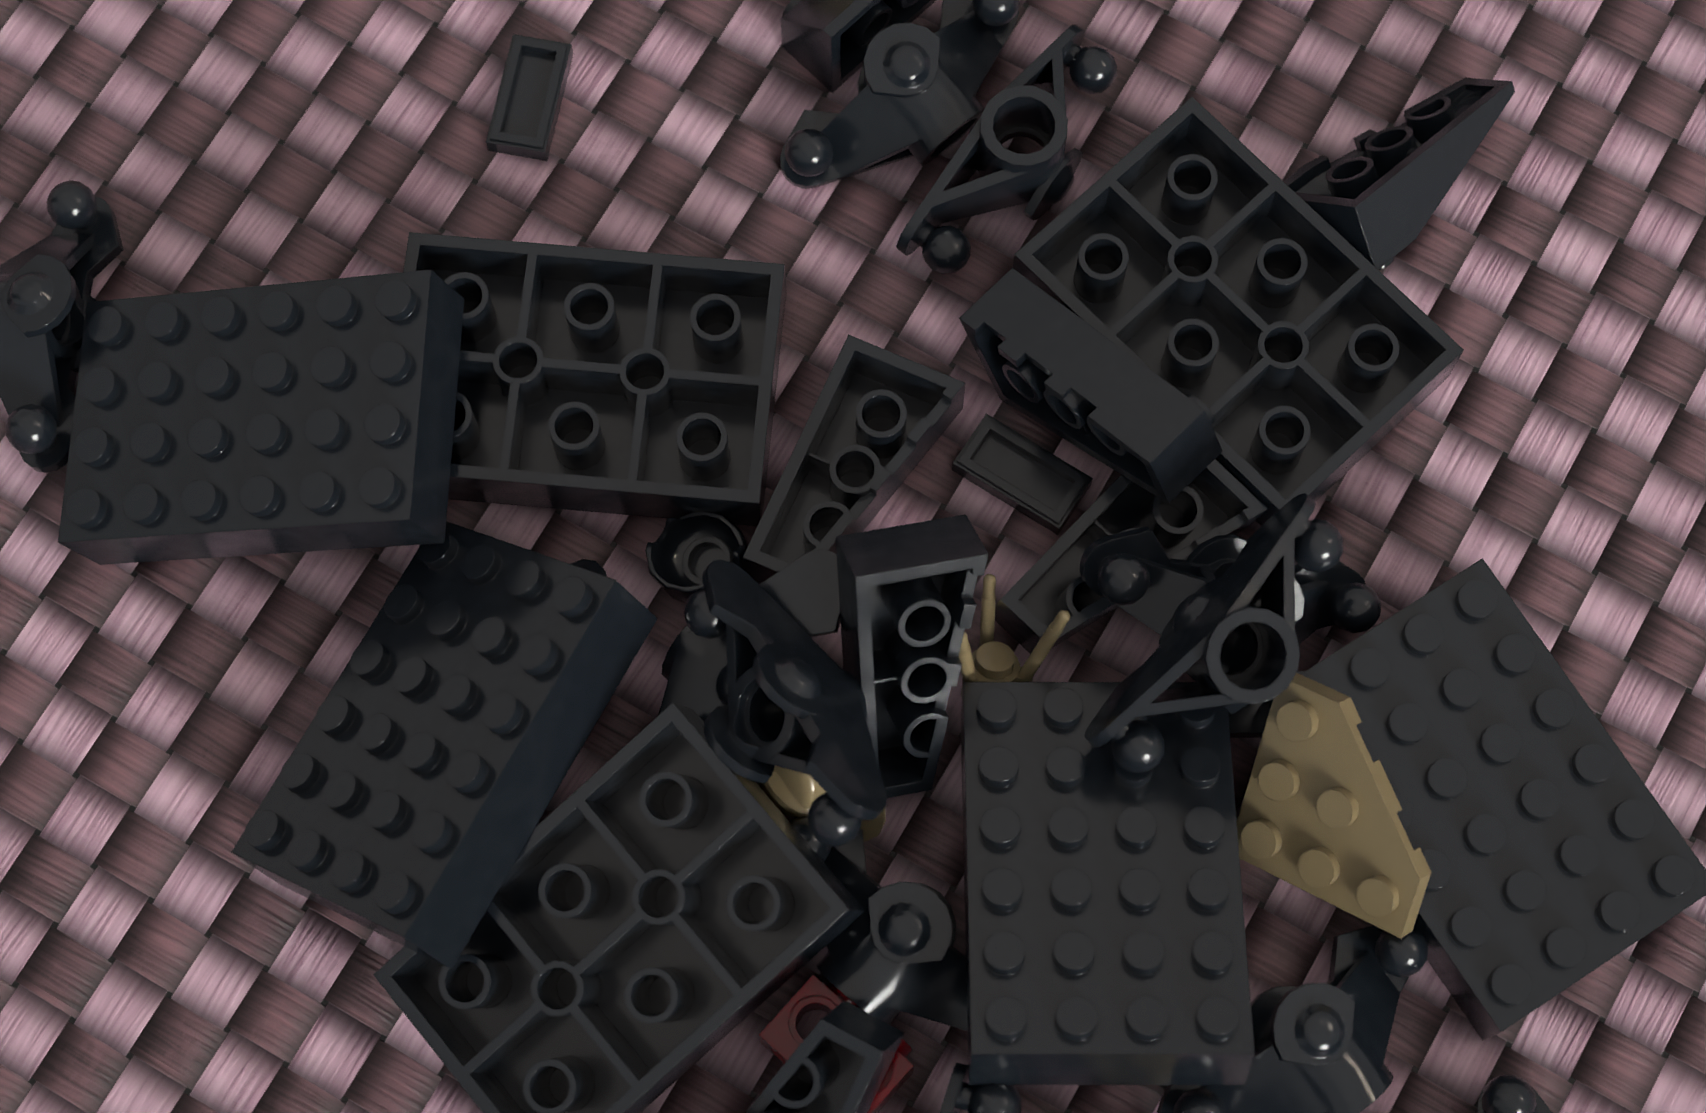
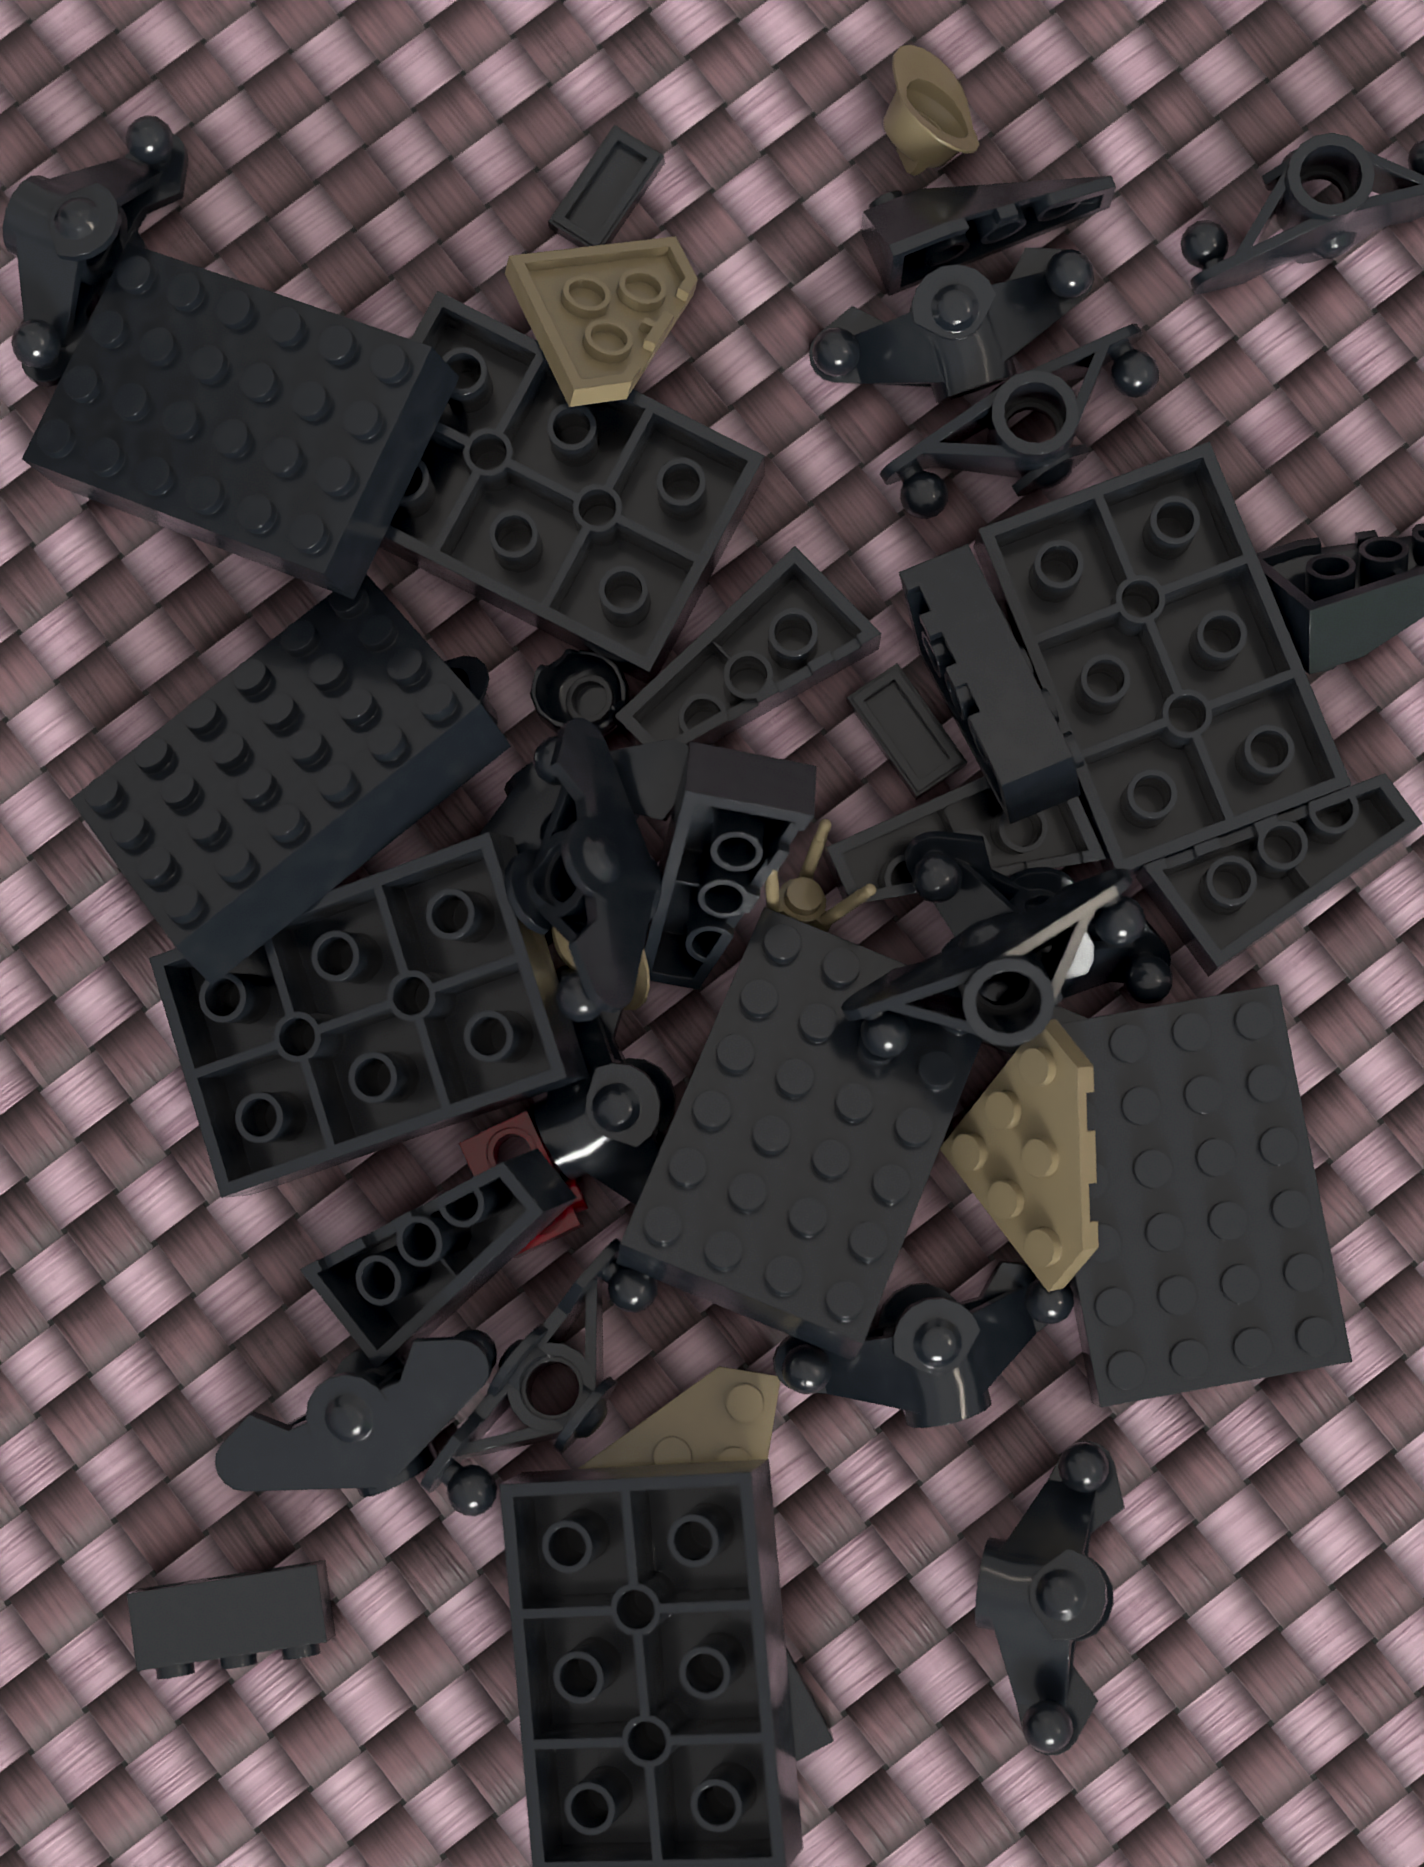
camera: 30 degrees right, 10 degrees up
none -> dark tan plate [505,236,698,407]
none -> black wedge [1136,773,1423,977]

